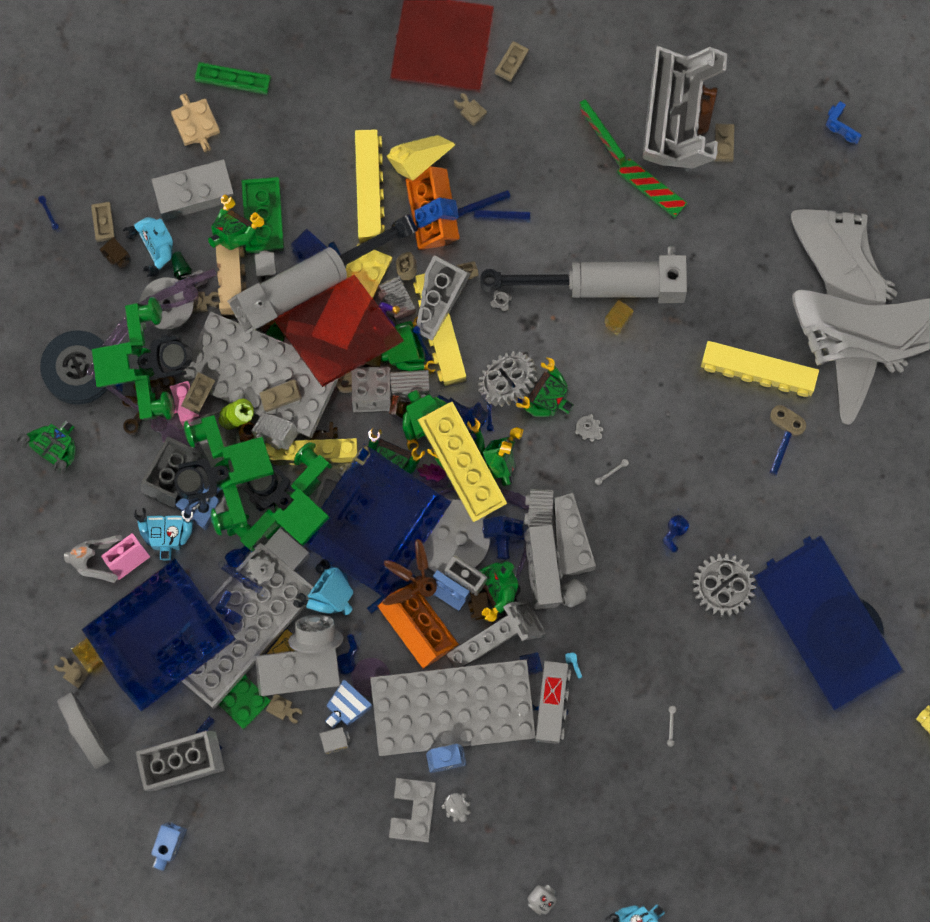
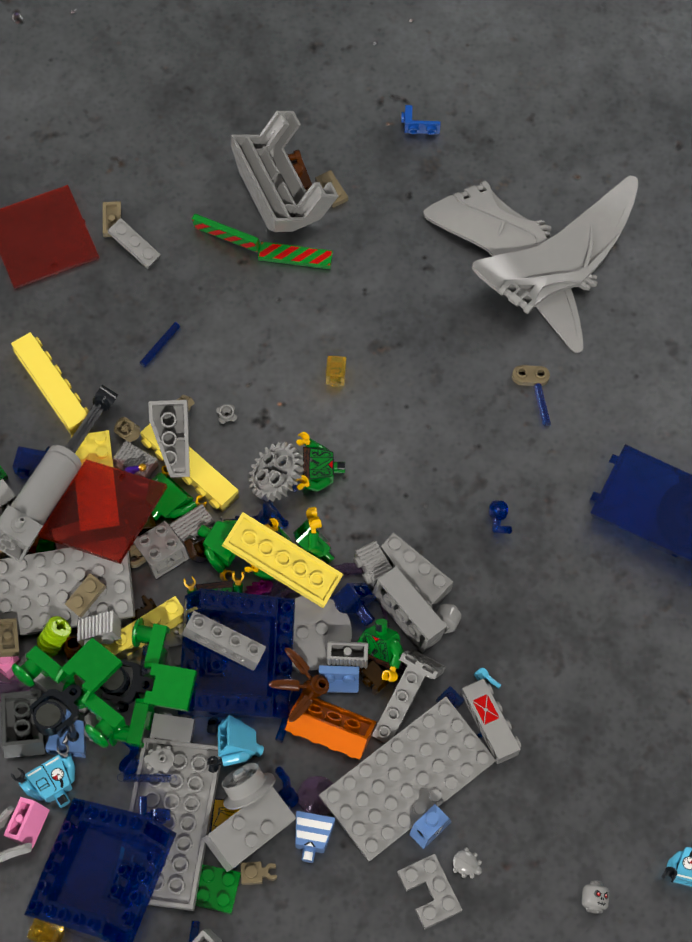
camera: 35 degrees left, 10 degrees down
light grey brick [320,727,351,755] -> none
light yellow slope [386,135,455,180] -> none
orange slope [406,166,460,250] -> none
clear blue hinge [413,326,433,361] -> none
blue bracket [414,198,459,228] -> none
dark tan plate [454,93,487,126] -> none
clear blue bar [474,210,530,220] -> none
light grey piece [480,246,687,303] -> none
light grey piece [575,414,603,442] -> none
light grey hinge [595,459,629,485] -> none
light grey hinge [667,706,676,747] -> none
light grey gear [692,553,756,617] -> none
light yellow brick [701,341,819,397] -> none
none -> light grey plate [108,218,161,269]
none -> light grey brick [182,611,266,671]

